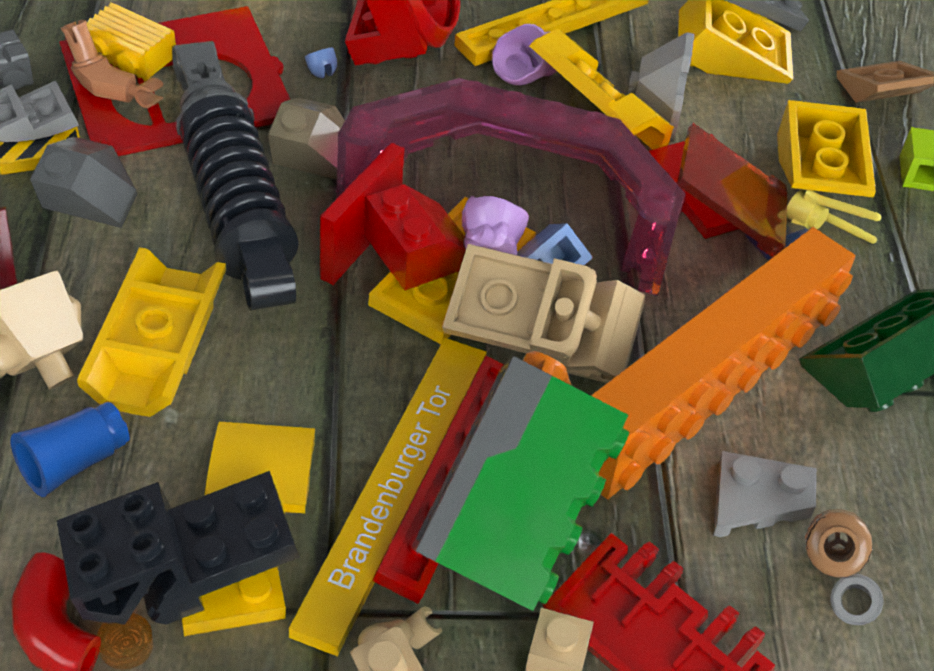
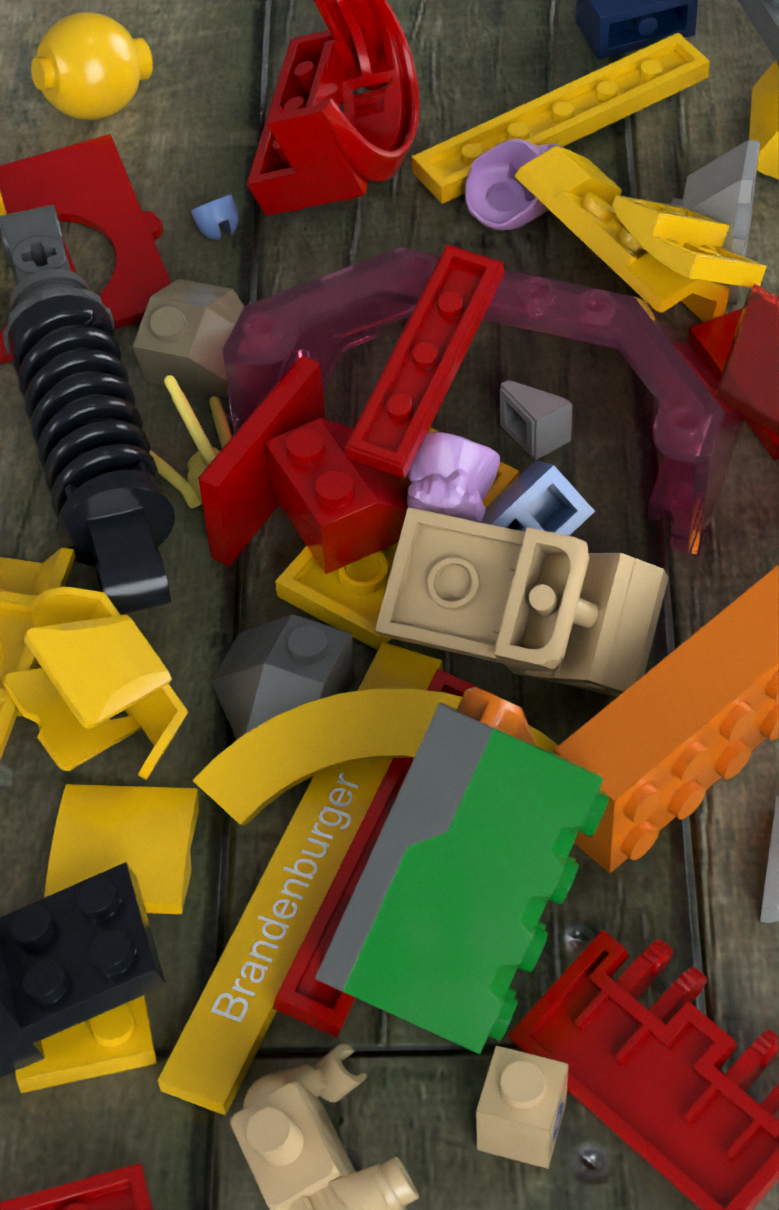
camera: 10 degrees right, 5 degrees up
none -> yellow piece [3,587,188,780]
none -> light yellow plant [150,375,232,508]
none -> yellow tile [192,688,559,826]
none -> dark grey slope [211,614,355,741]
none -> red tile [345,244,505,479]
none -> light grey slope [500,380,572,460]
none -> yellow slope [612,195,767,289]

